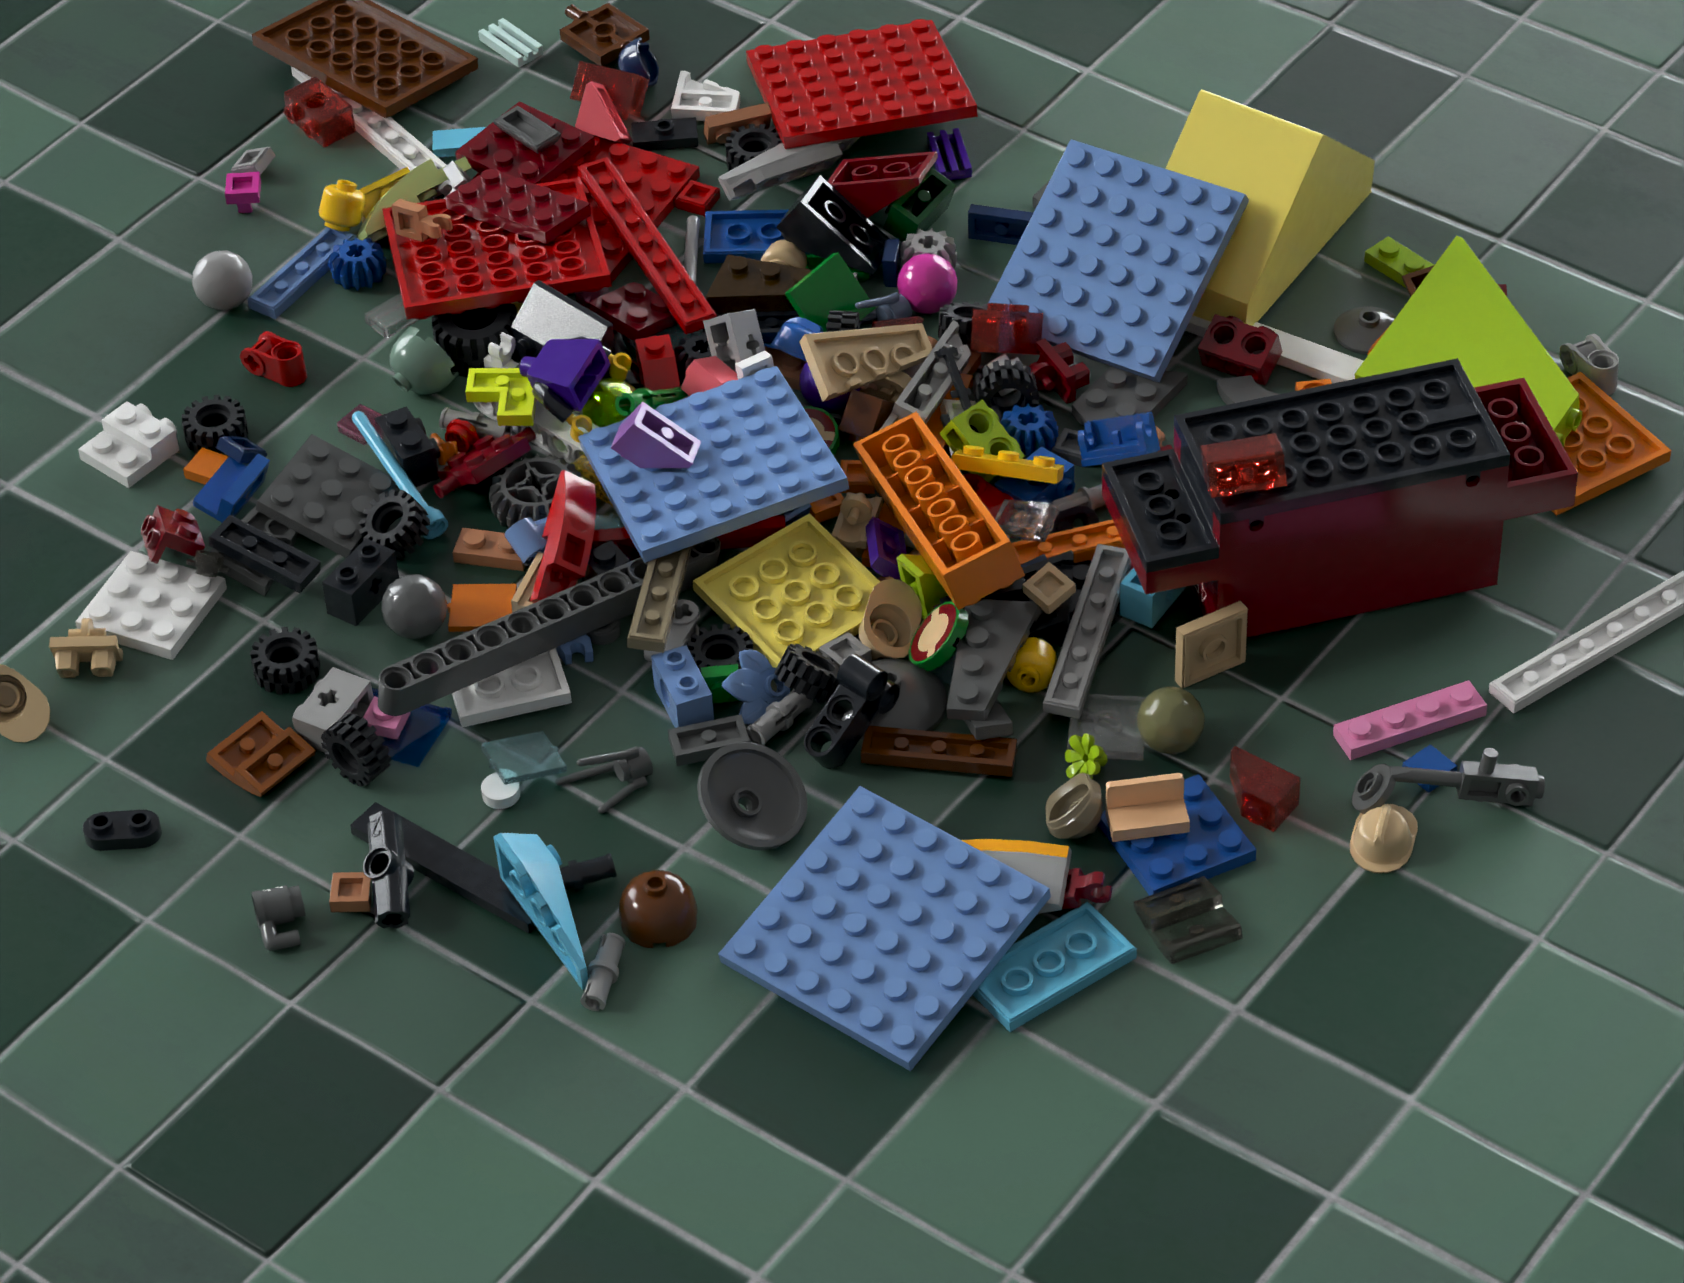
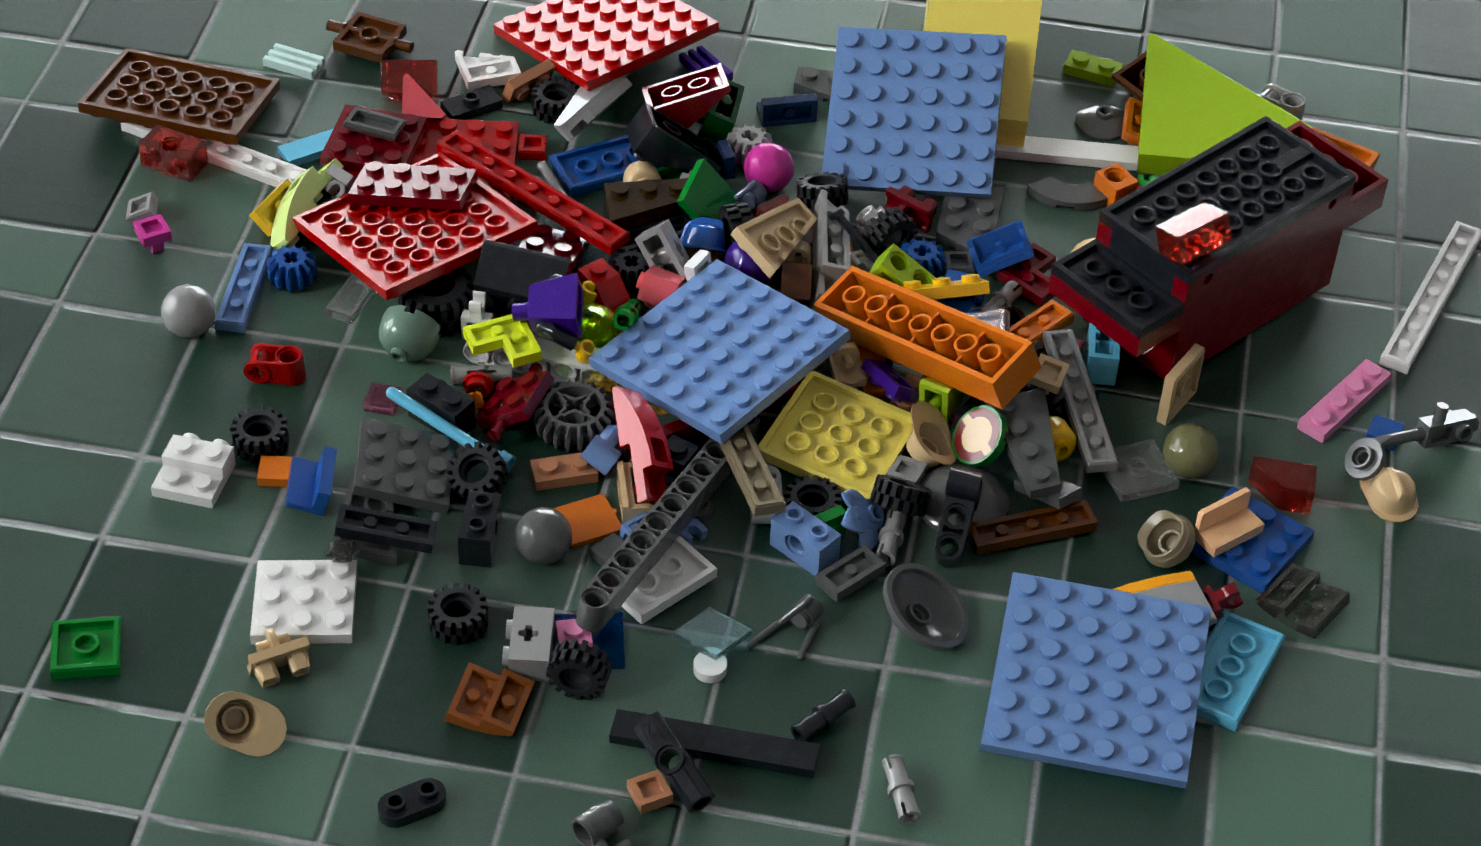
camera: 30 degrees left, 0 degrees up
dark red bracket [141,505,205,564] -> none
dark blue tile [216,436,267,464] -> none
yellow head [319,180,365,231] -> none
nougat plate [392,199,453,242] -> none
medium azure wedge [494,833,588,990] -> none
medium lavender slope [611,401,701,468] -> none
dark blue hair [618,37,659,89] -> none
reddish brown cylinder [619,870,698,948] -> none
clear red brick [971,303,1043,355] -> none
lime plant [1065,733,1107,779] -> none
dark red brick [1198,314,1283,386] -> none

